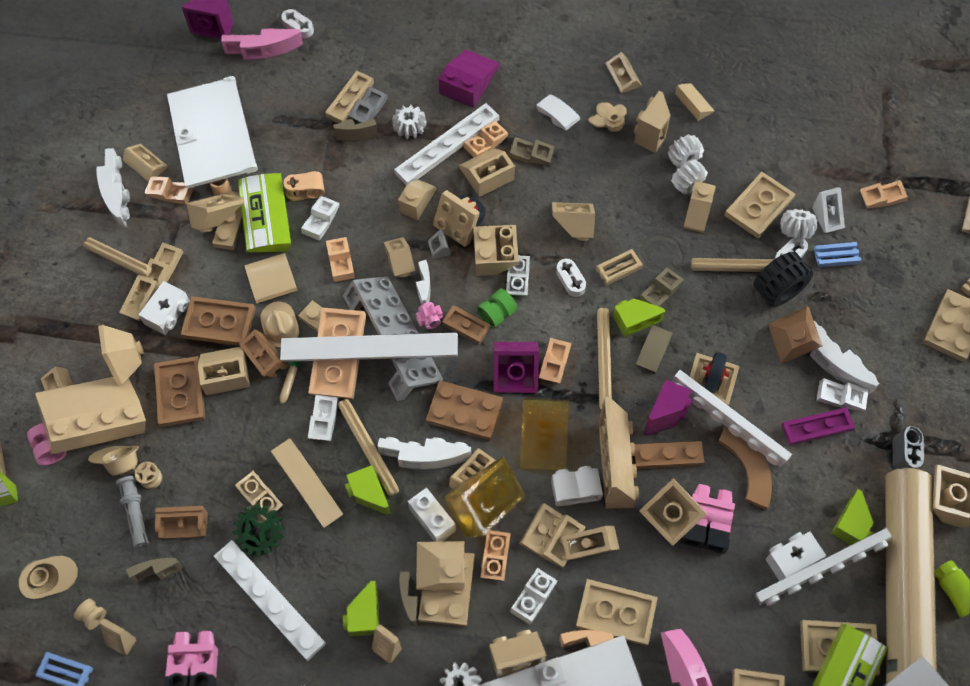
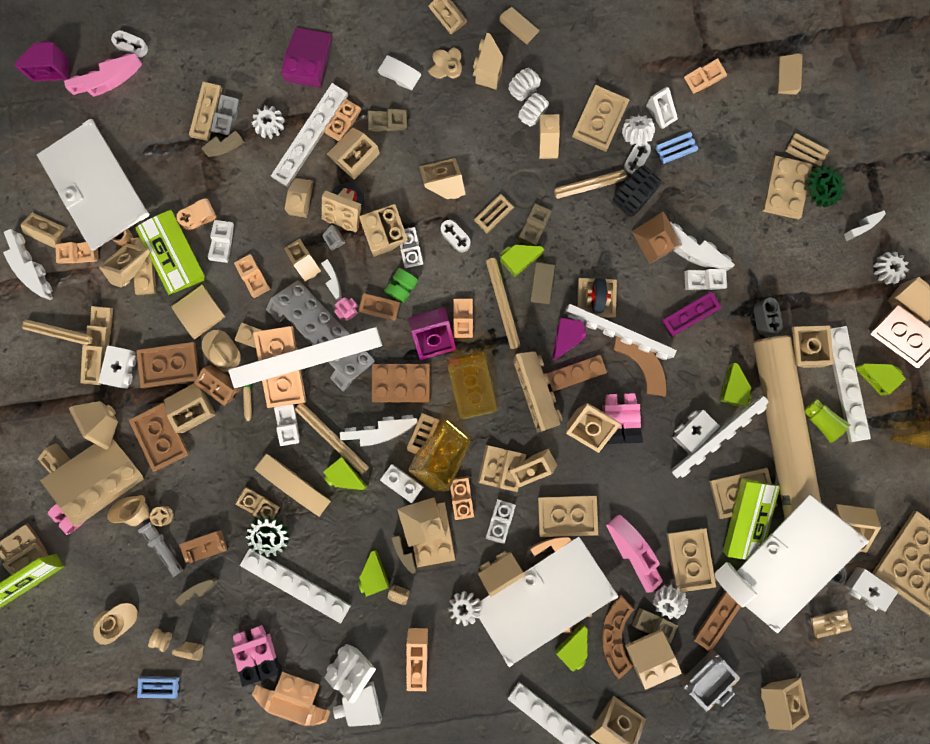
camera: 15 degrees left, 20 degrees up
white brick [551,466,603,506] -> none

